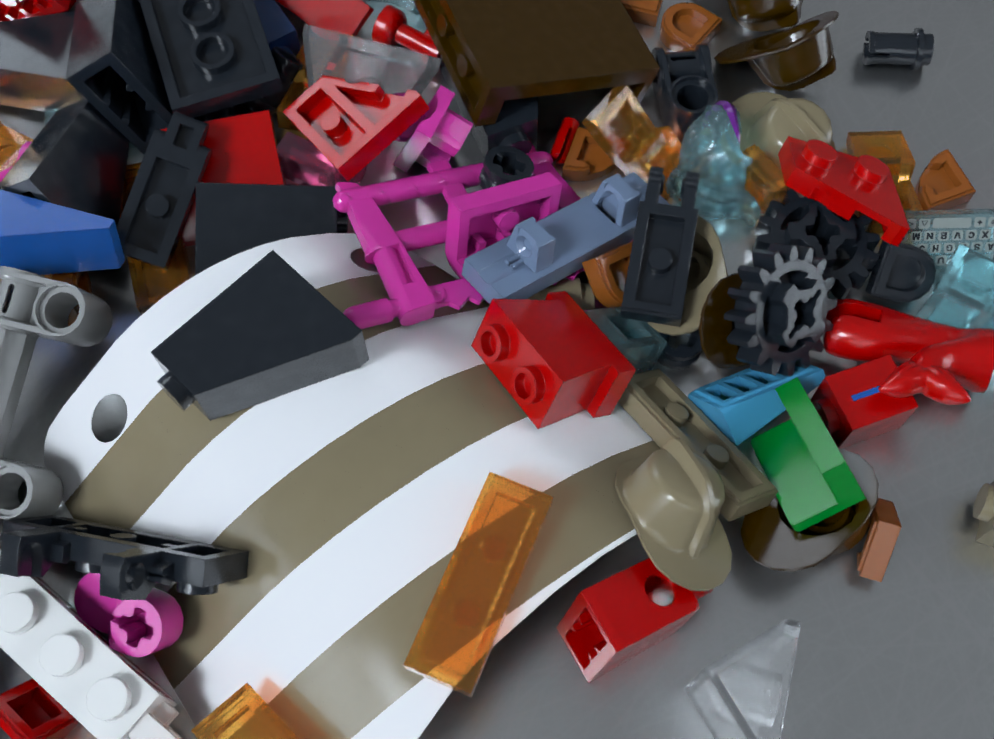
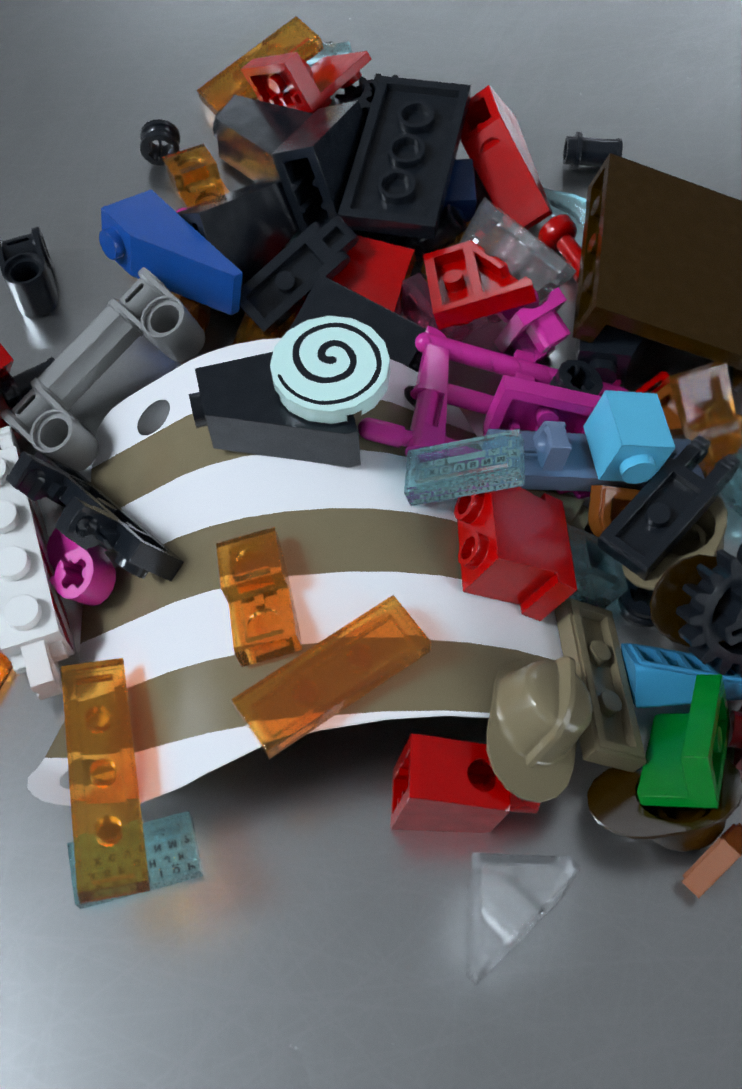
camera: 35 degrees right, 5 degrees down
none -> clear orange slope [216,527,303,667]
none -> light aqua tile [270,316,391,424]
none -> clear light blue tile [404,429,525,506]
none -> medium azure brick [583,390,676,484]

